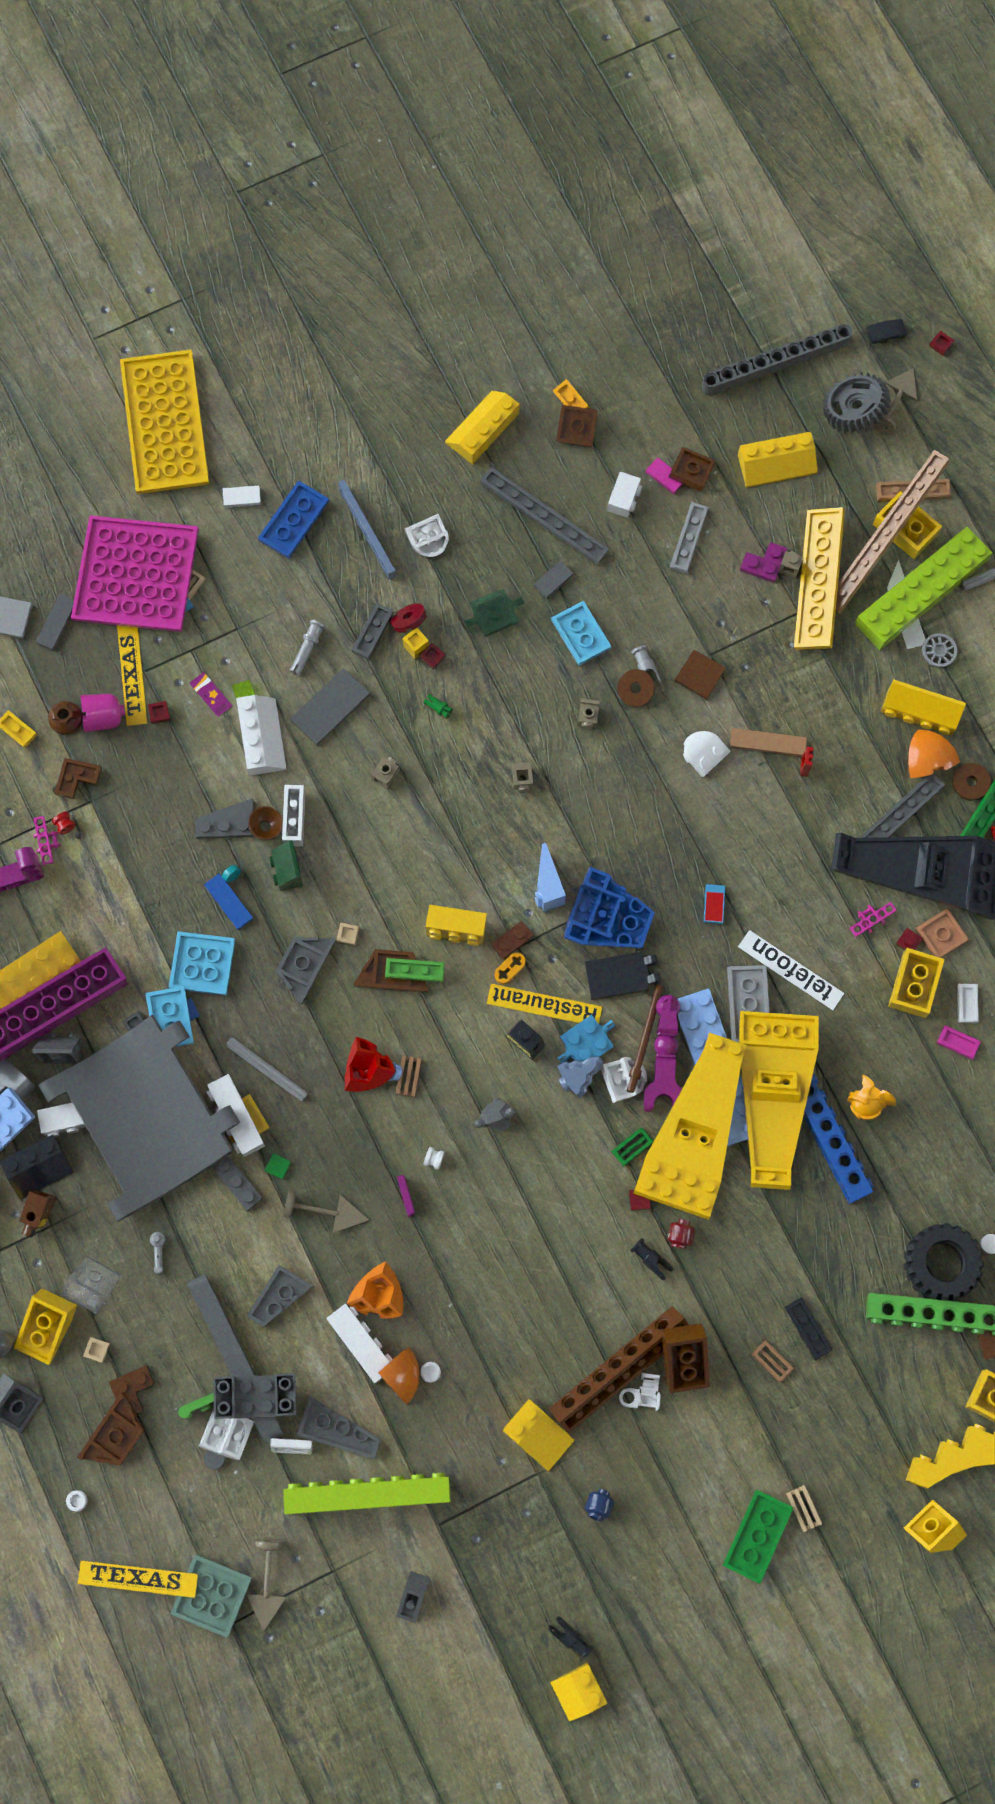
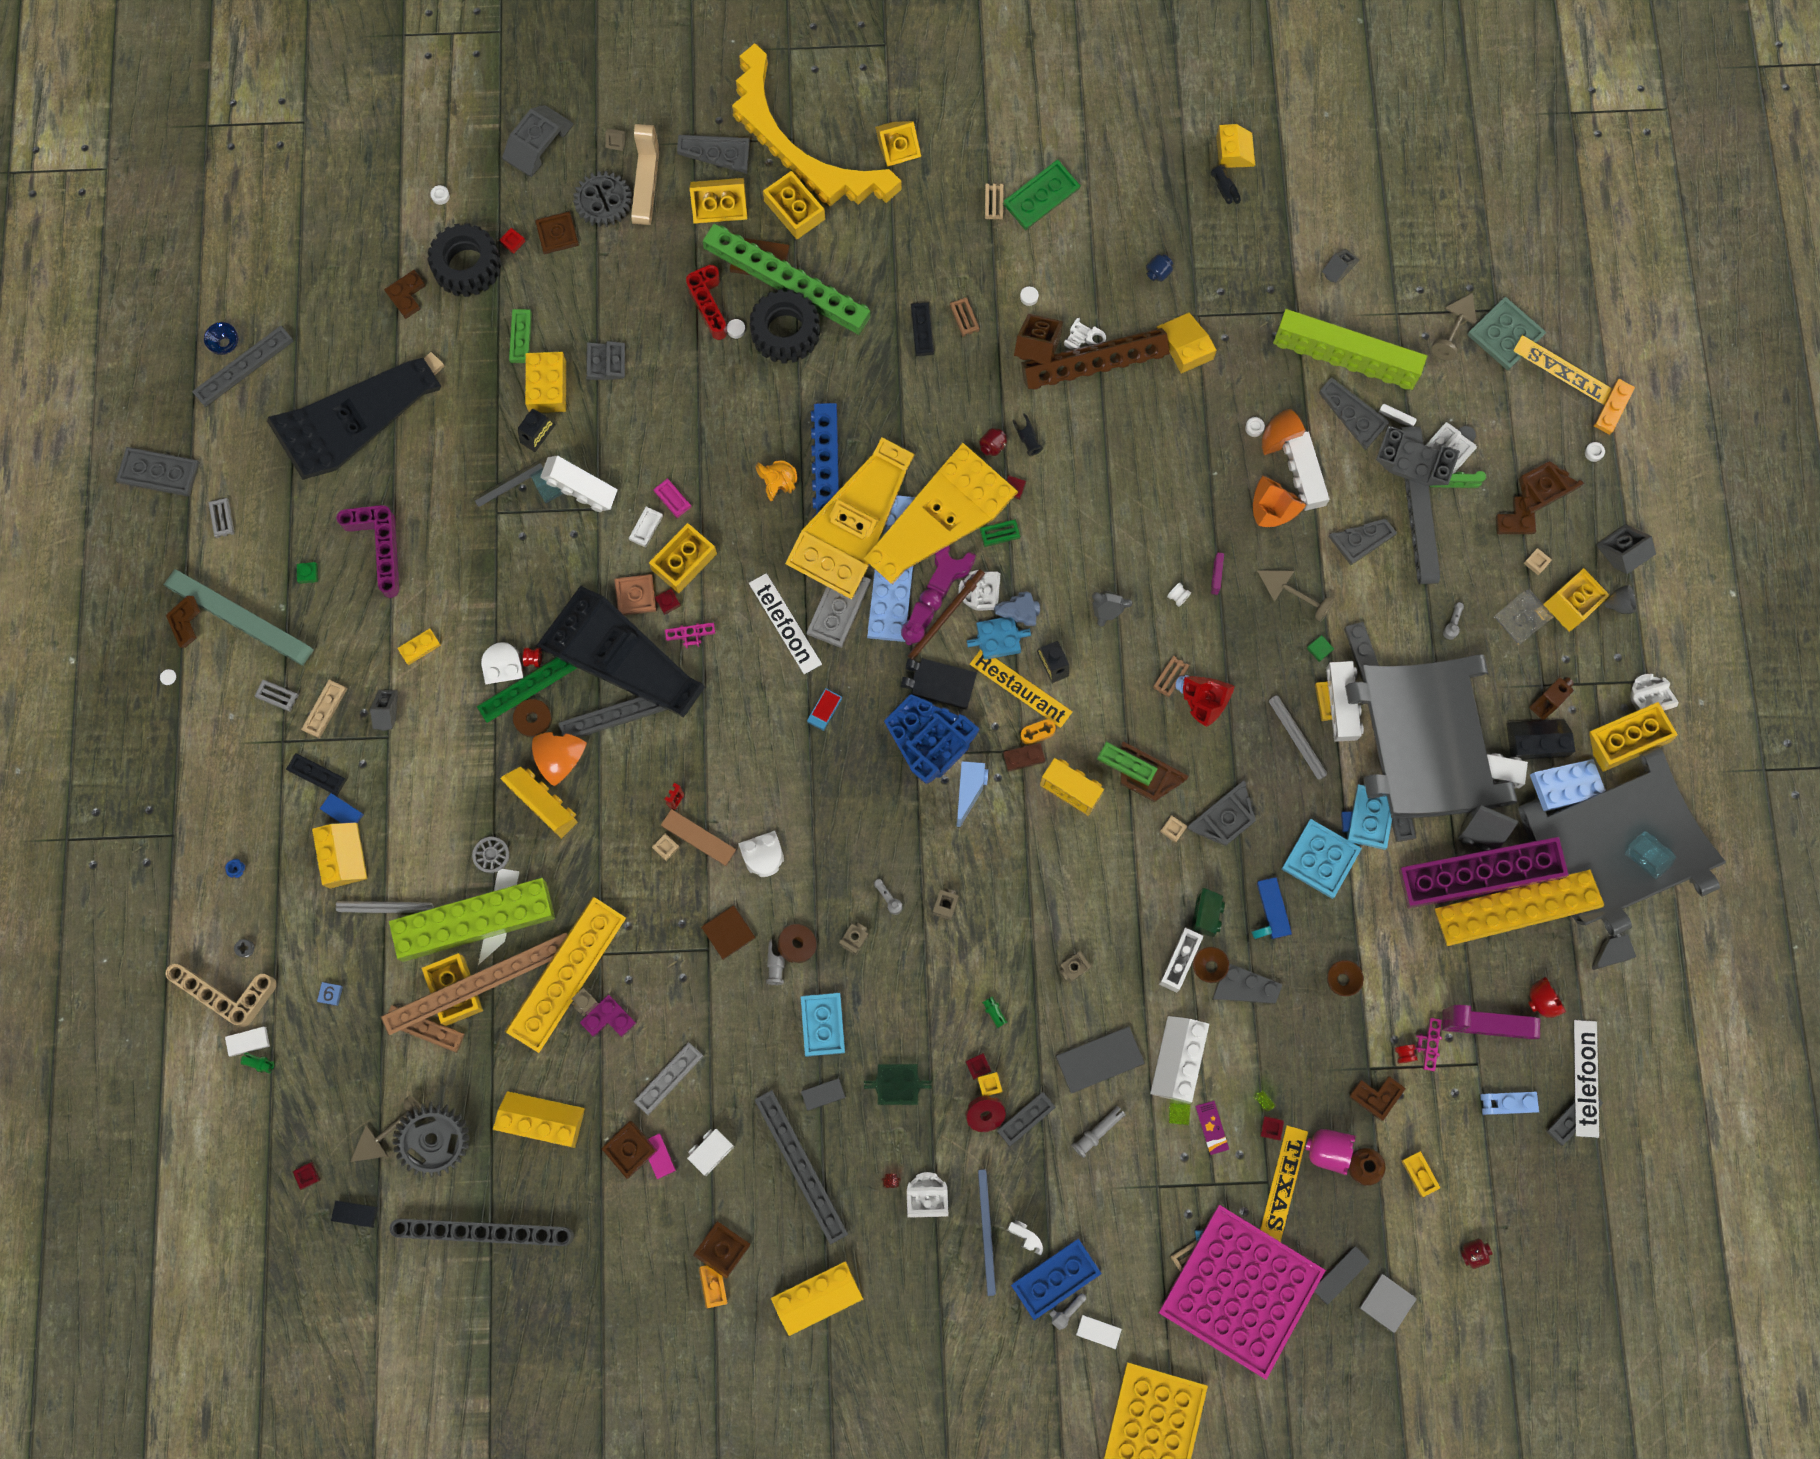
camera: 155 degrees left, 0 degrees up
none -> tan tile [652,833,680,861]
none -> light grey piece [874,879,902,915]
none -> clear red plate [881,1174,901,1188]
none -> white slope [1006,1220,1043,1255]
none -> white tile [1020,286,1039,306]
none -> light grey piece [1050,1293,1087,1330]
none -> clear neon green tile [1255,1090,1276,1112]
none -> reddish brown piece [1327,960,1364,997]
none -> light orange plate [1594,379,1635,435]

